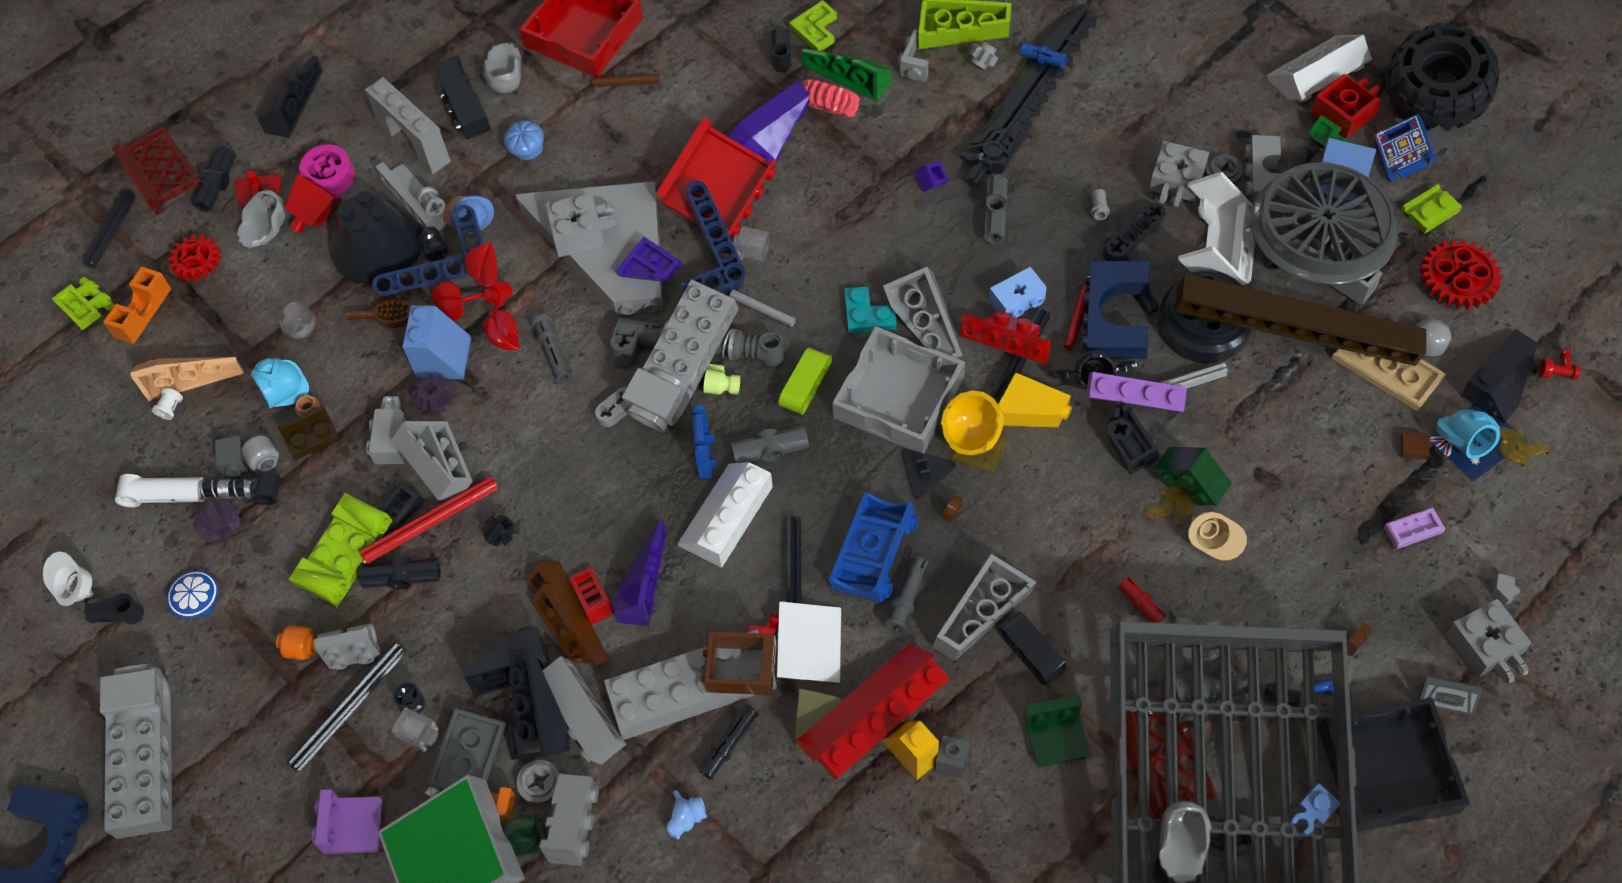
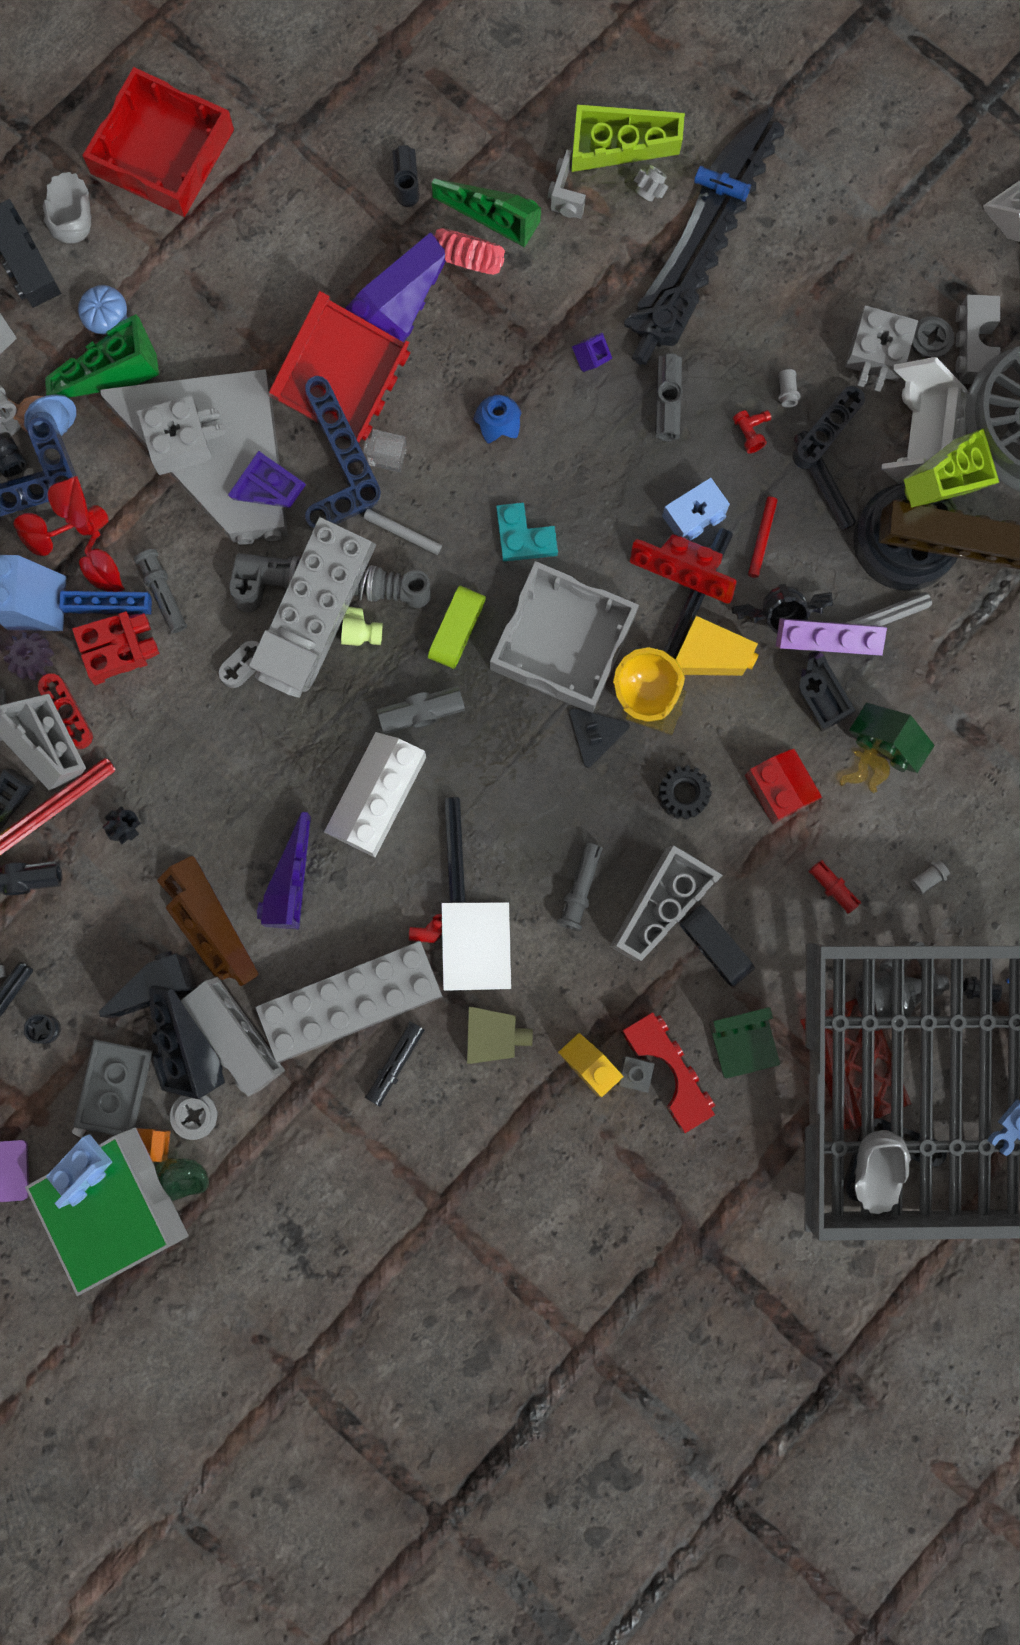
camera: 10 degrees left, 20 degrees up
clear brick [391,708,439,752] -> none
light grey wedge [540,774,599,866] -> none
red slope [568,566,614,624] -> none
reddish brown bar [593,74,660,87] -> none
light blue animal [666,790,707,839] -> none
blue container [692,405,716,479] -> none
reddish brown window [701,631,776,695] -> none
lime plate [789,0,837,51] -> none
red slope [795,644,950,780] -> none
blue piece [829,492,918,603] -> none
light grey wedge [883,267,963,358] -> none
reddish brown tile [942,495,963,522] -> none
dark blue arch [1082,261,1150,359] -> none
tan piece [1188,511,1247,560] -> none
none -> red beam [38,673,93,749]
none -> green wedge [45,314,159,398]
none -> light blue bracket [46,1134,112,1208]
none -> blue piece [59,591,152,614]
none -> red hips [72,611,160,685]
none -> blue piece [473,394,522,443]
none -> red arch [621,1013,715,1133]
none -> black tyre [658,765,712,820]
none -> red piece [732,410,771,454]
none -> red slope [744,749,822,824]
none -> lime wedge [903,428,999,508]
none -> light grey pin [911,861,950,895]

